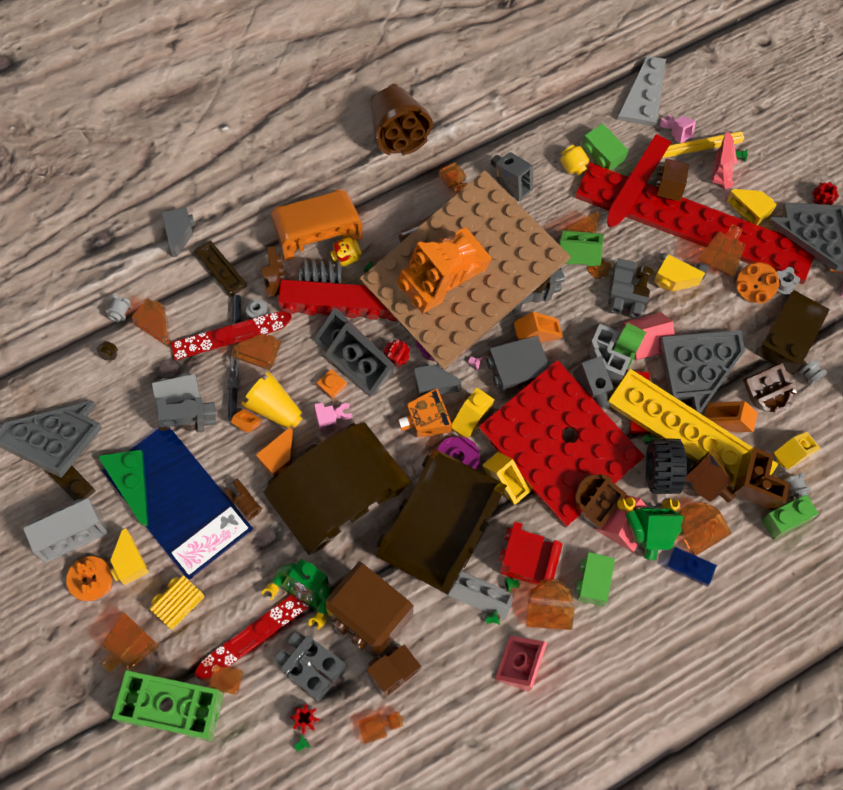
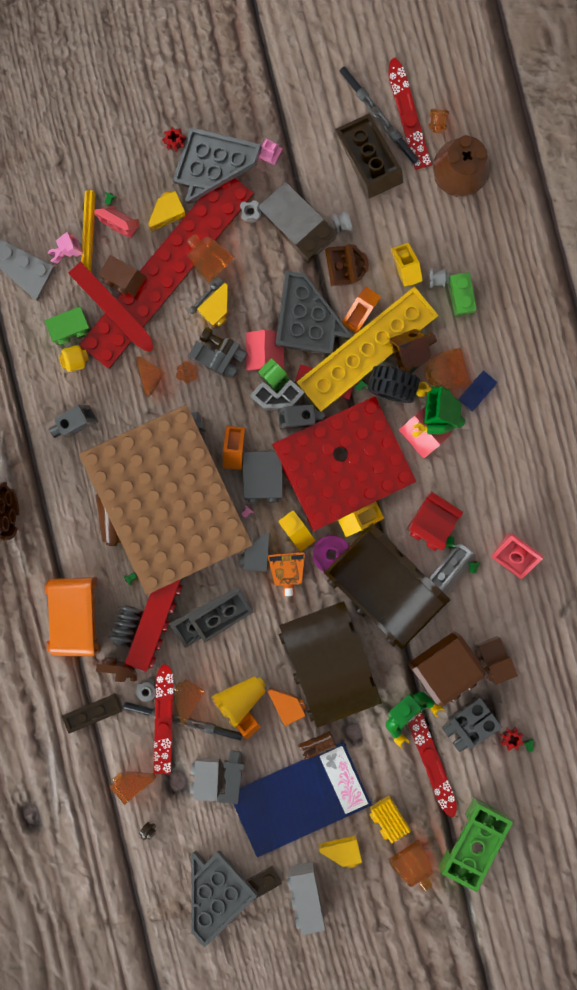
camera: 70 degrees left, 20 degrees up
orange plate [66,556,113,602] -> none
green wing [99,450,148,527] -> none
light grey brick [106,294,133,322] -> none
dark grey slope [162,207,195,257] -> none
clear orange panel [209,665,243,695] -> none
bright pink piece [314,403,352,431] -> none
orange plate [317,368,347,399] -> none
yellow head [330,237,362,267] -> none
clear orange plate [358,712,405,745] -> none
red gear [383,340,410,367] -> none
orange brick [397,227,492,314] -> none
clear orange plate [439,162,468,194] -> none
clear orange slope [526,579,574,630] -> none
bright green brick [560,231,604,266] -> none
reddish brown slope [574,474,627,529] -> none
bright green brick [575,552,615,607] -> none
reddish brown brick [733,447,790,511] -> none
orange plate [737,262,779,304] -> none

